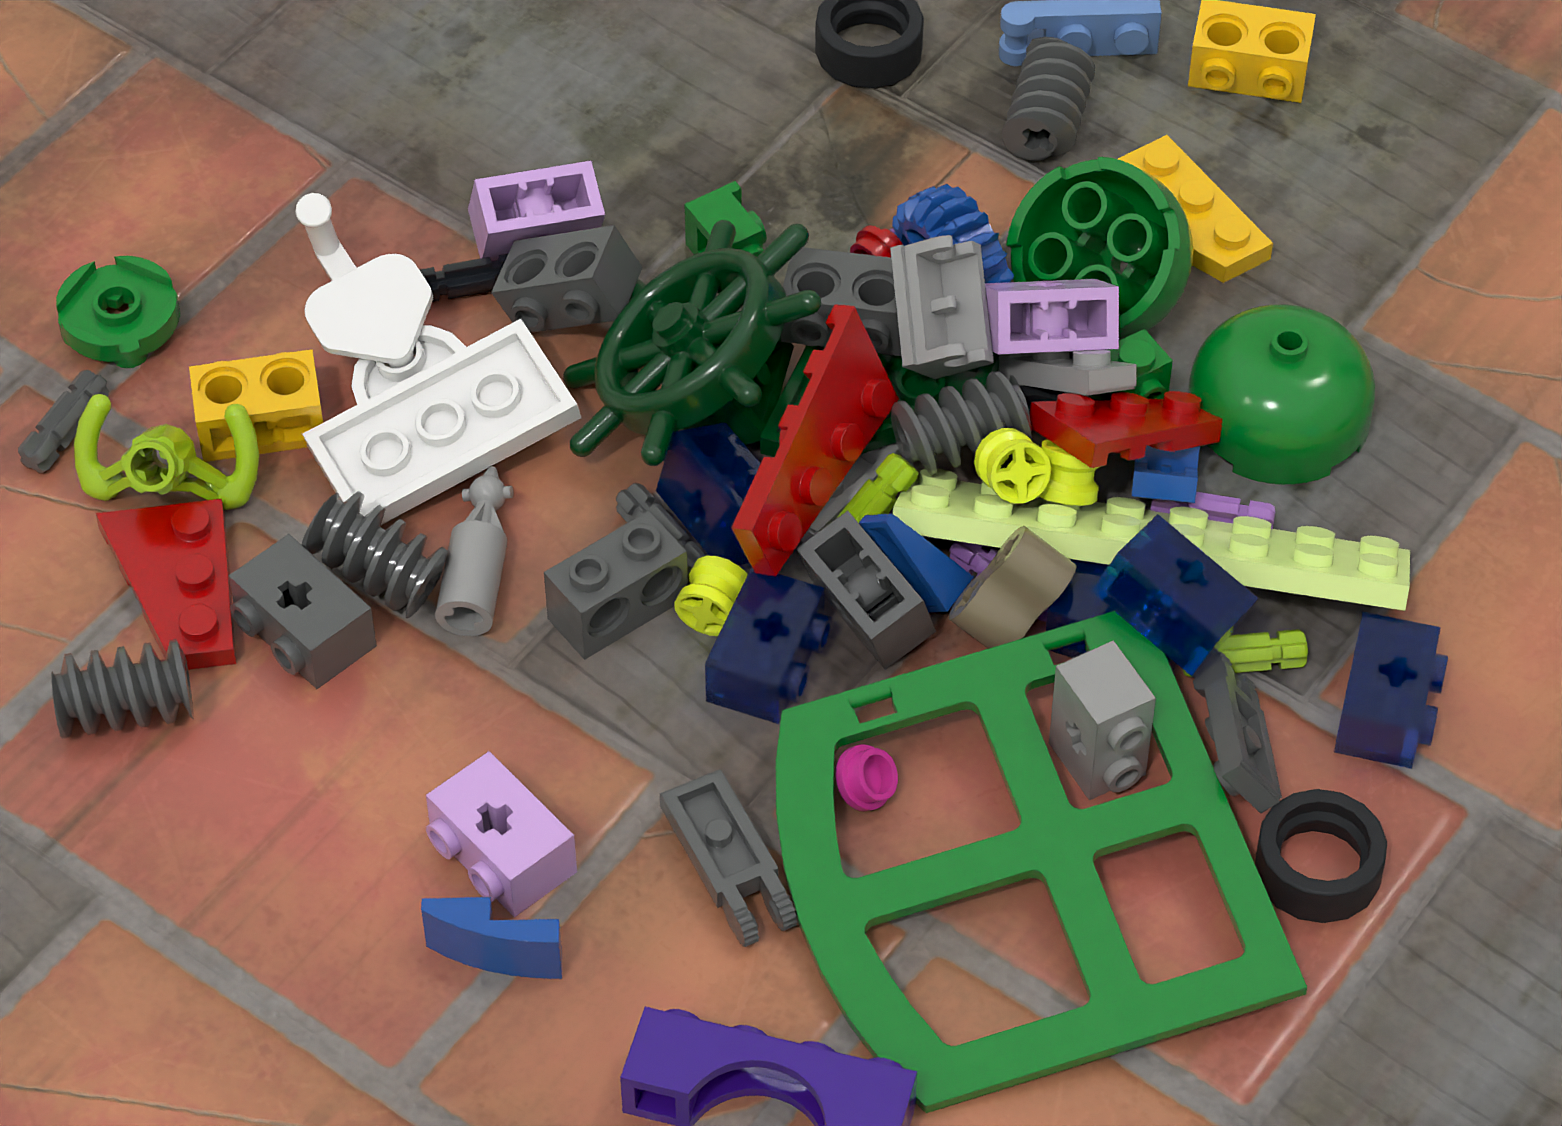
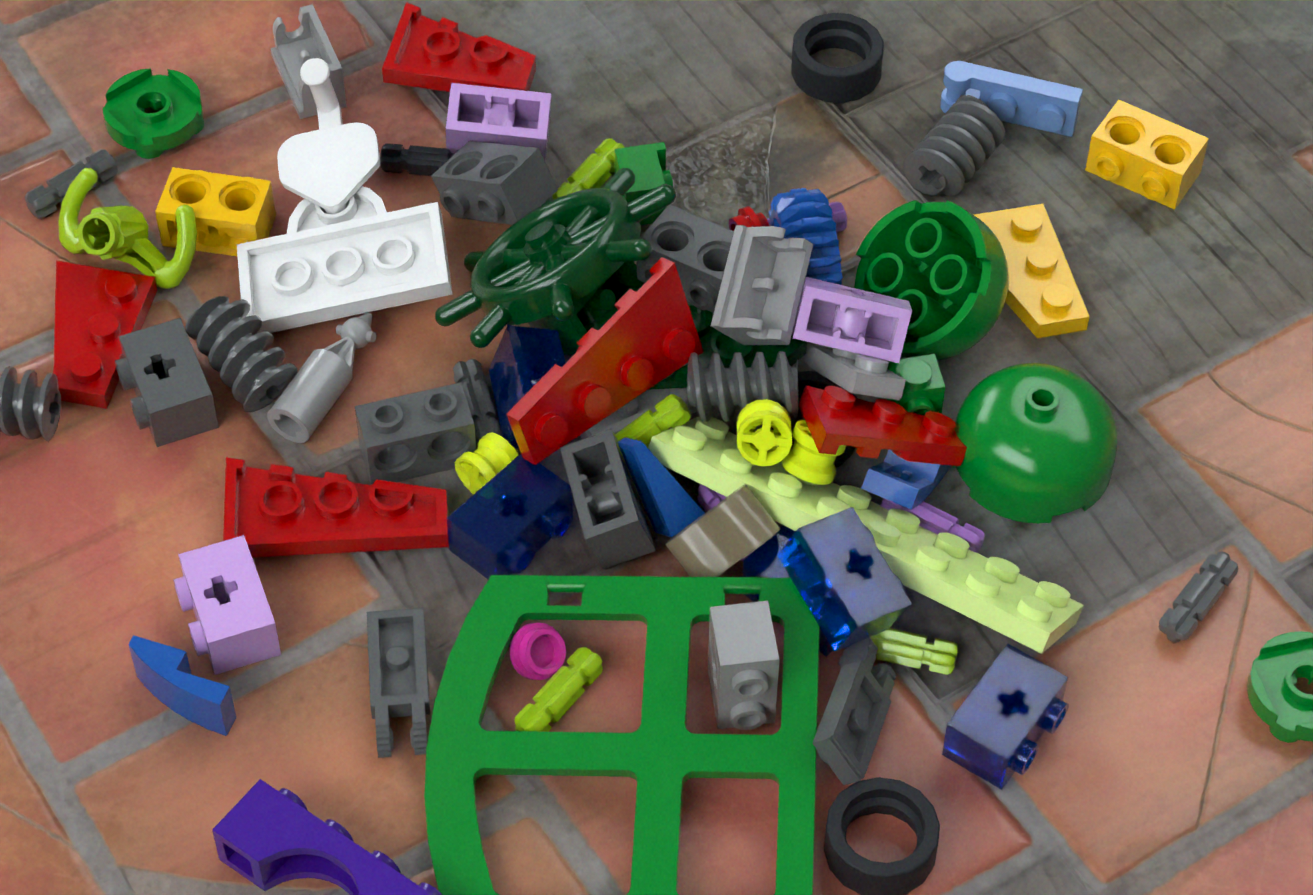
camera: 20 degrees right, 0 degrees up
none -> red wing [223,457,449,558]
none -> light grey hinge [271,4,347,119]
none -> red wing [382,2,536,92]
none -> lime axle [514,647,603,732]
none -> lime axle [552,138,624,199]
none -> dark grey axle [1159,551,1238,643]

